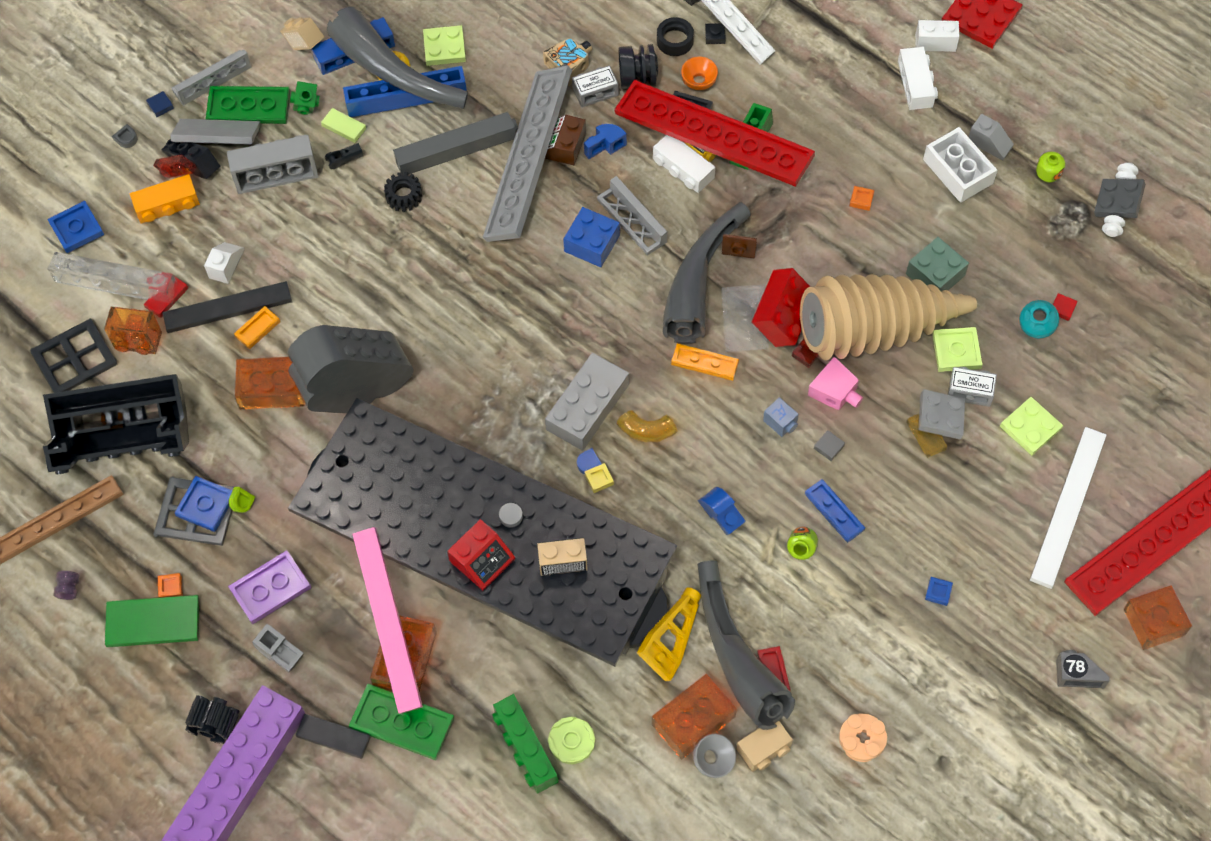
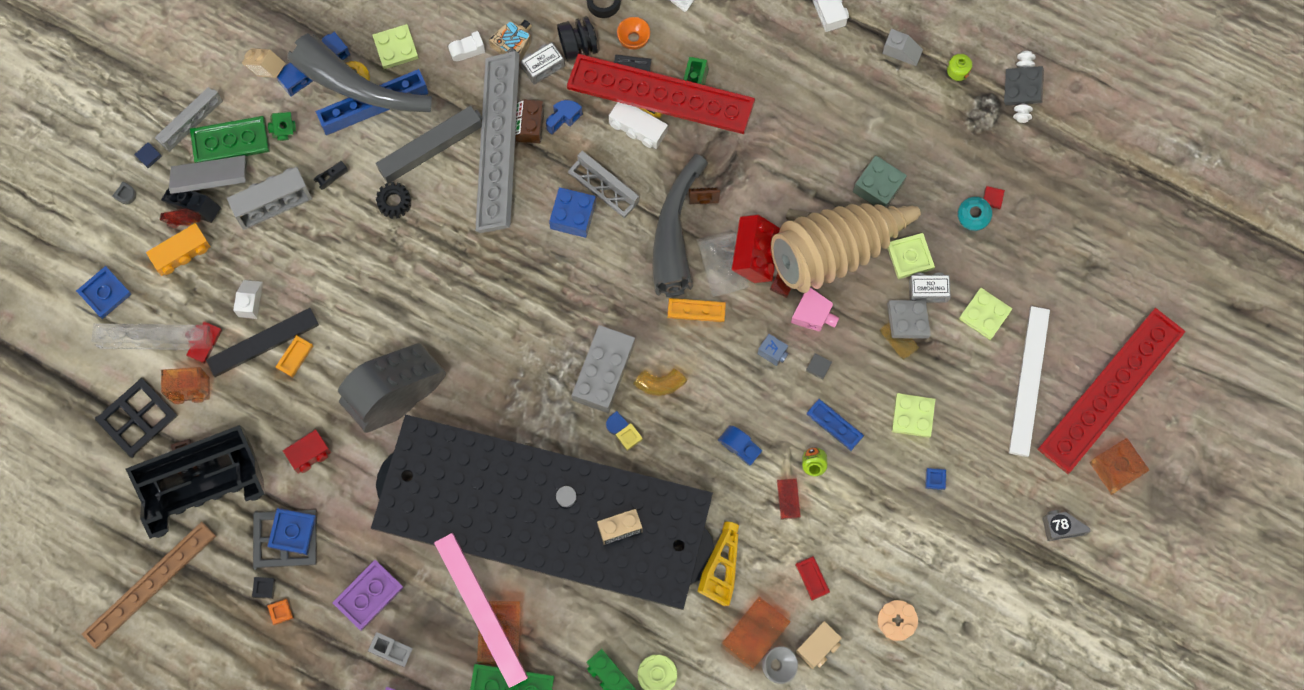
camera: 15 degrees left, 10 degrees up
clear purple wheel [53,571,80,600] -> none
green tile [105,595,199,647] -> none
lime tile [229,487,255,513] -> none
clear orange brick [235,357,305,410] -> none
yellowish green tile [321,108,366,143] -> none
red slope [447,519,515,591] -> none
dark grey brick [697,561,795,730] -> none
orange tile [849,186,875,211] -> none
white brick [923,127,997,203] -> none
none -> black plate [252,577,276,599]
none -> red brick [283,430,331,474]
none -> white leg [448,31,485,61]
none -> clear red plate [777,478,801,520]
none -> yellowish green plate [892,393,935,438]

